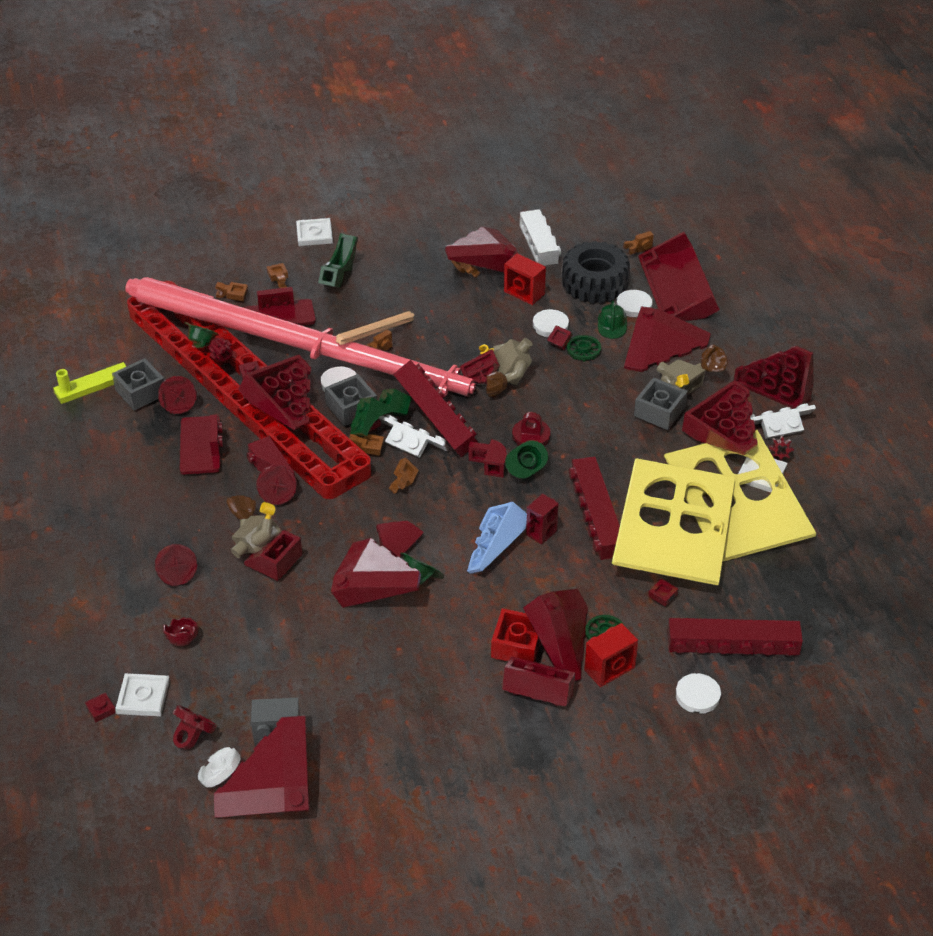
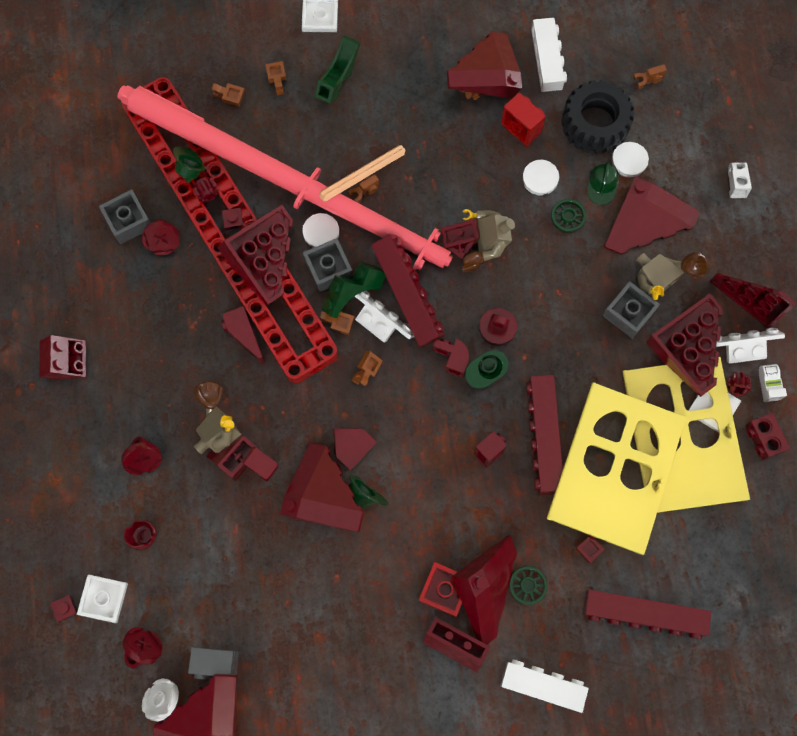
camera: 10 degrees right, 30 degrees up
neon yellow piece [53,362,127,404] -> none
dark red bracket [180,414,223,475] -> none
dark red bracket [243,287,316,326] -> none
dark red tile [256,465,297,505] -> none
light blue wedge [467,502,527,574] -> none
dark red plate [547,325,573,350] -> none
red brick [584,623,638,688] -> none
dark red slope [638,231,720,321] -> none
white tile [676,673,721,714] -> none
none -> dark red slope [39,335,86,380]
none -> dark red slope [242,446,278,482]
none -> white brick [500,659,589,713]
none -> white leg [728,163,752,198]
none -> dark red brick [746,413,790,460]
none -> white leg [759,364,787,402]

